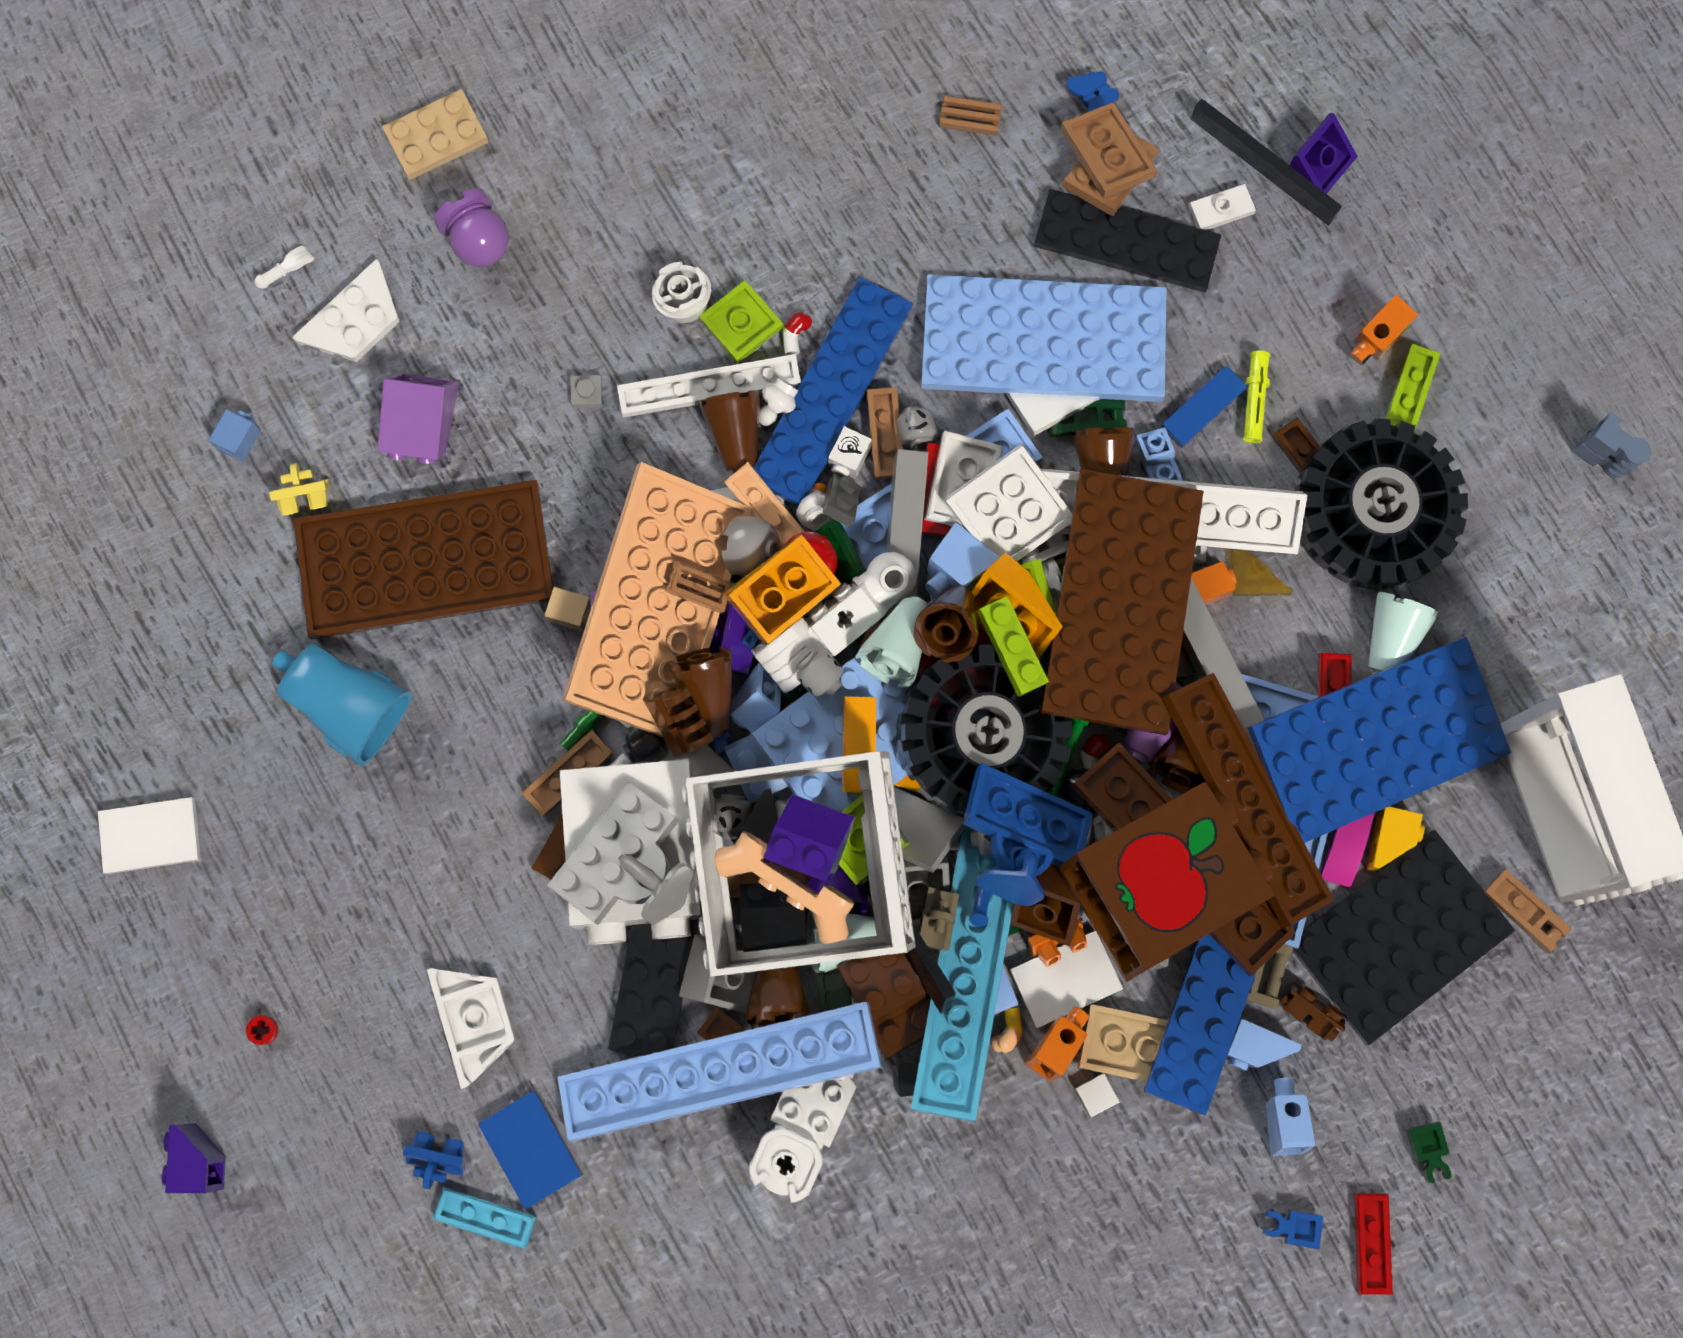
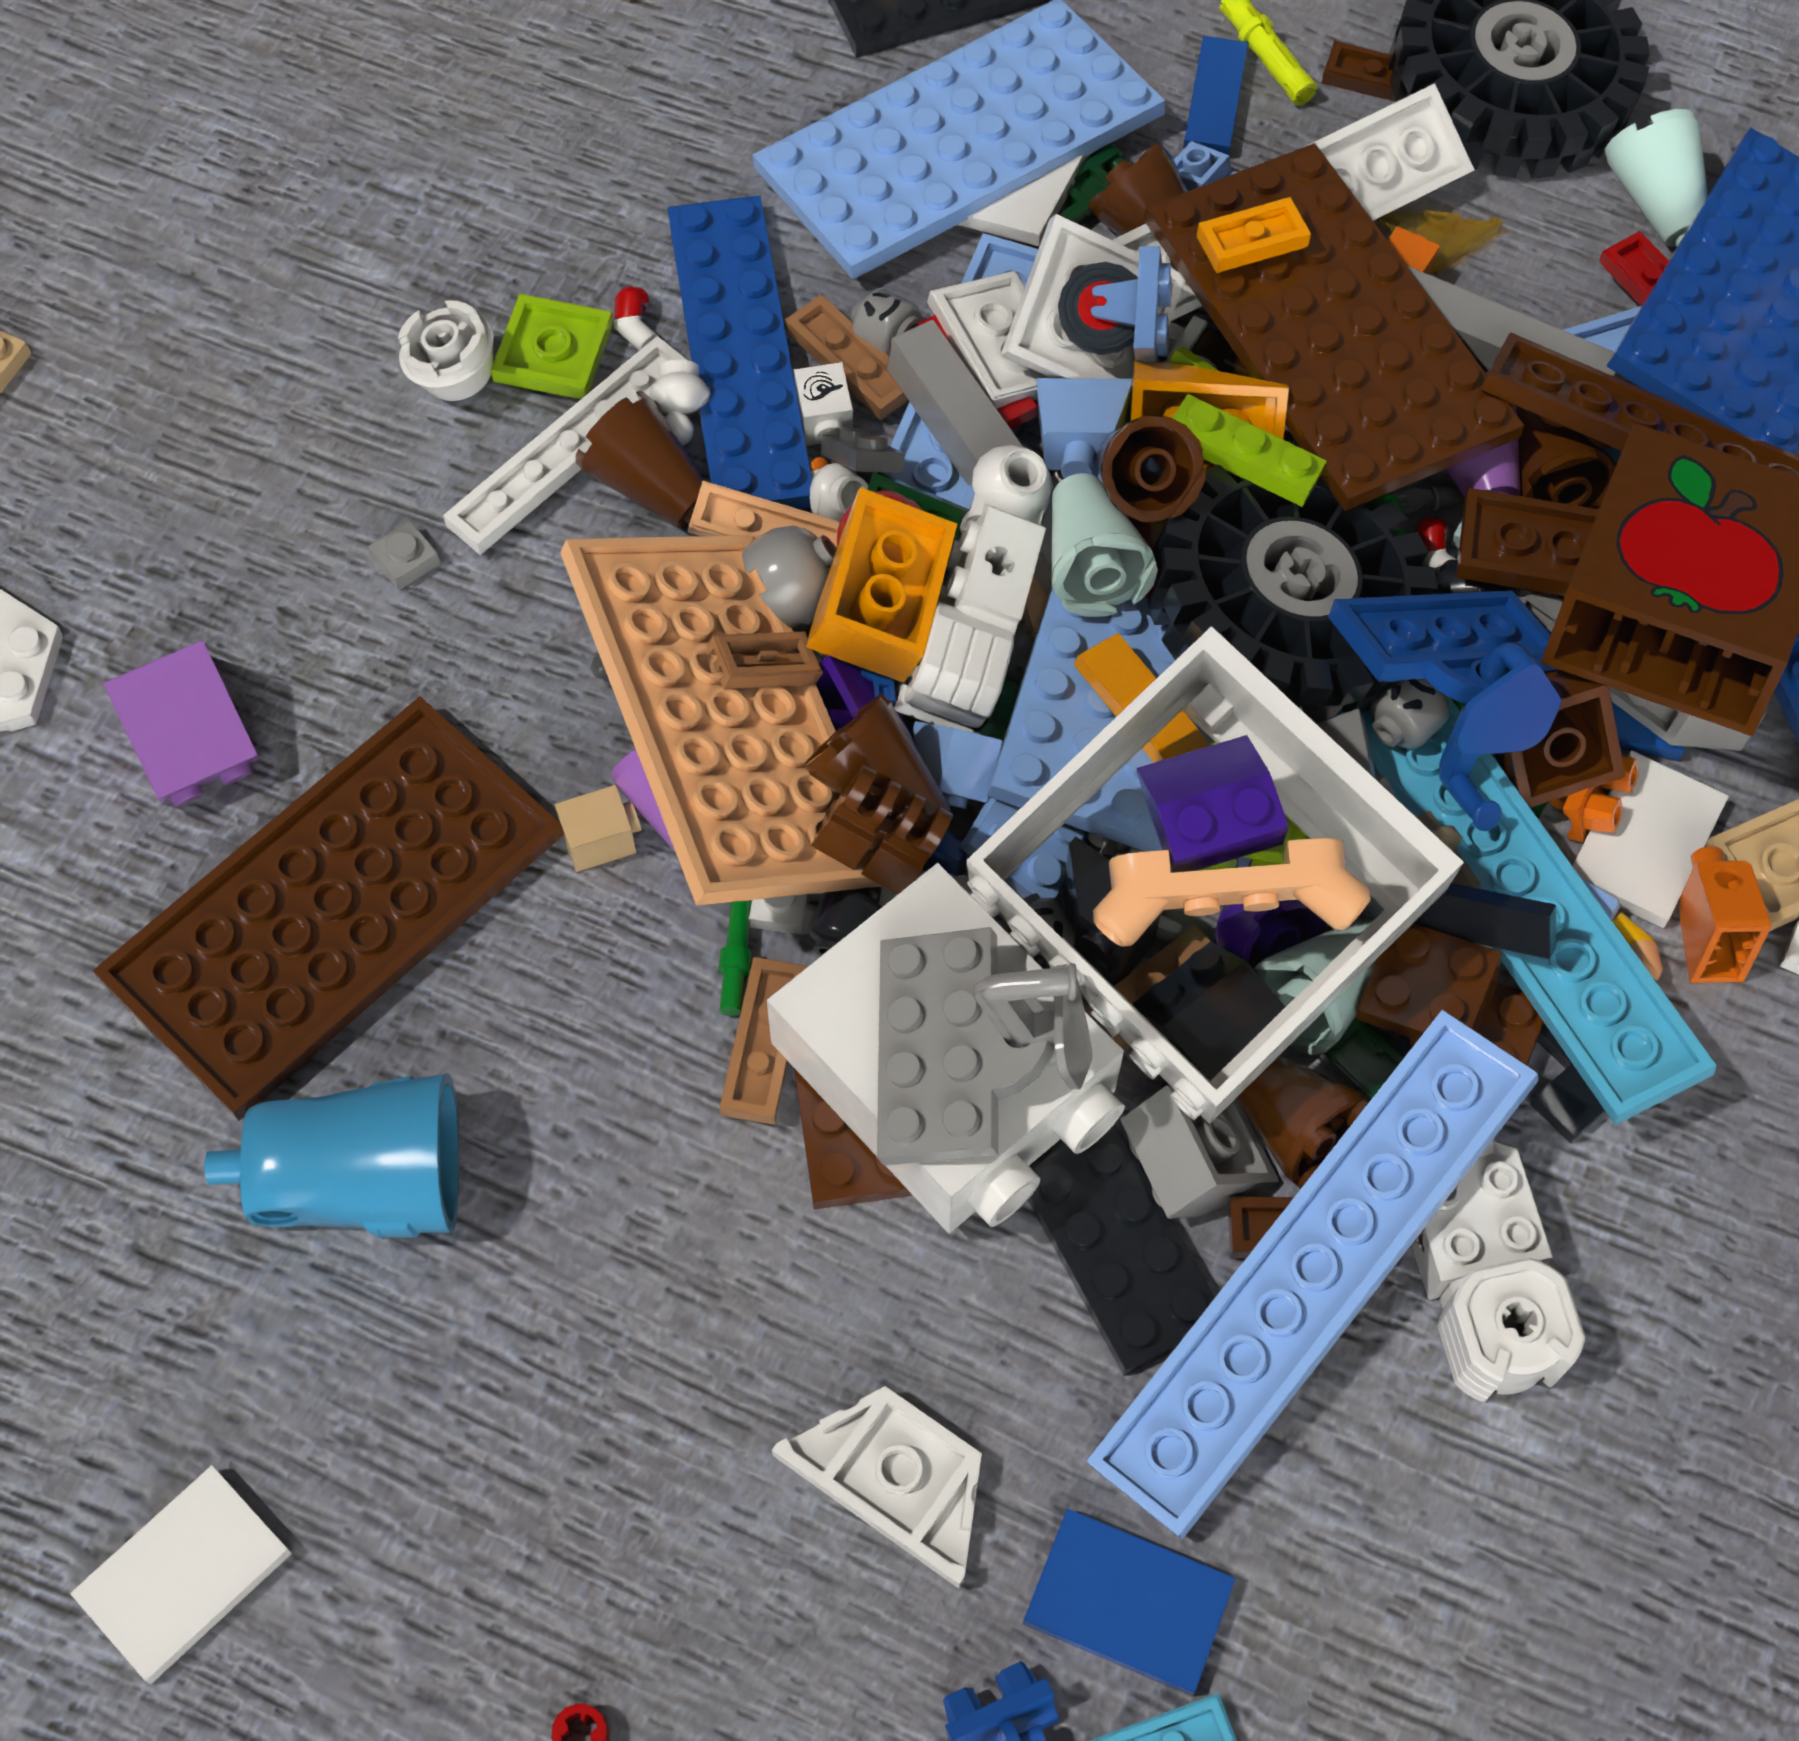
camera: 35 degrees left, 15 degrees down
light yellow hips [269,463,331,516] -> none
medium lavender tile [434,188,509,268] -> none
light grey head [796,649,843,697] -> none
none -> plate [1058,246,1172,363]
none -> light orange plate [1196,197,1311,273]

